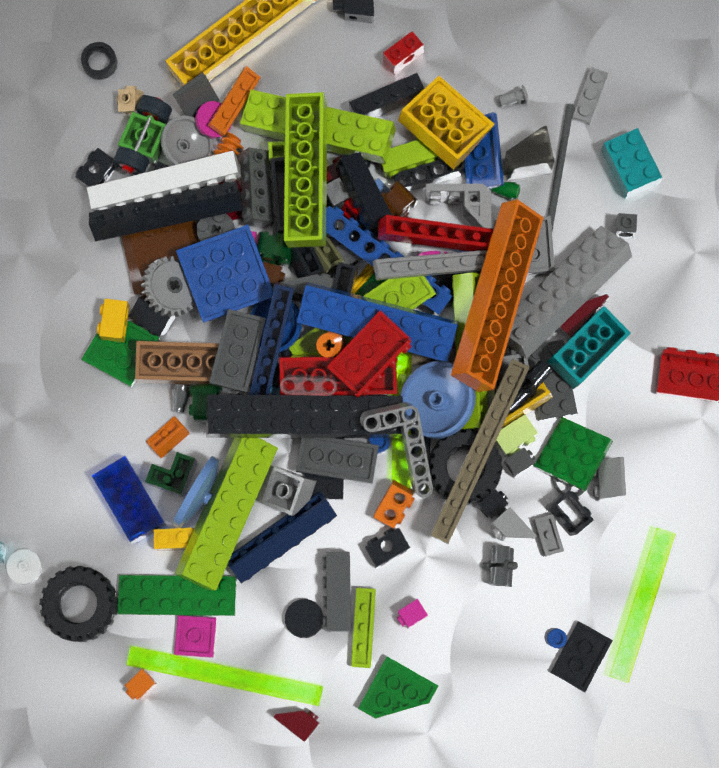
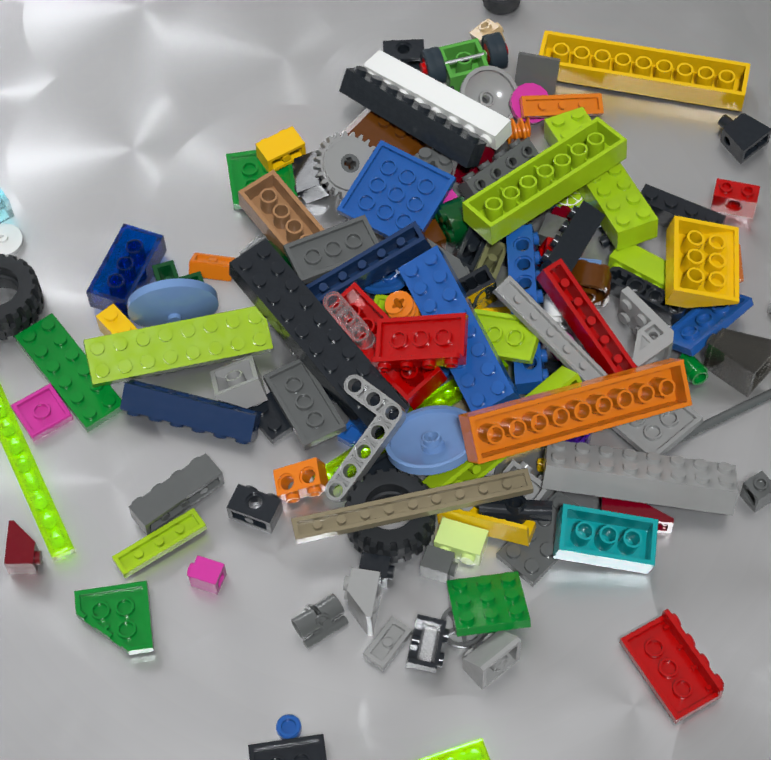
camera: 50 degrees right, 20 degrees down
black tile [285,599,324,638] -> none

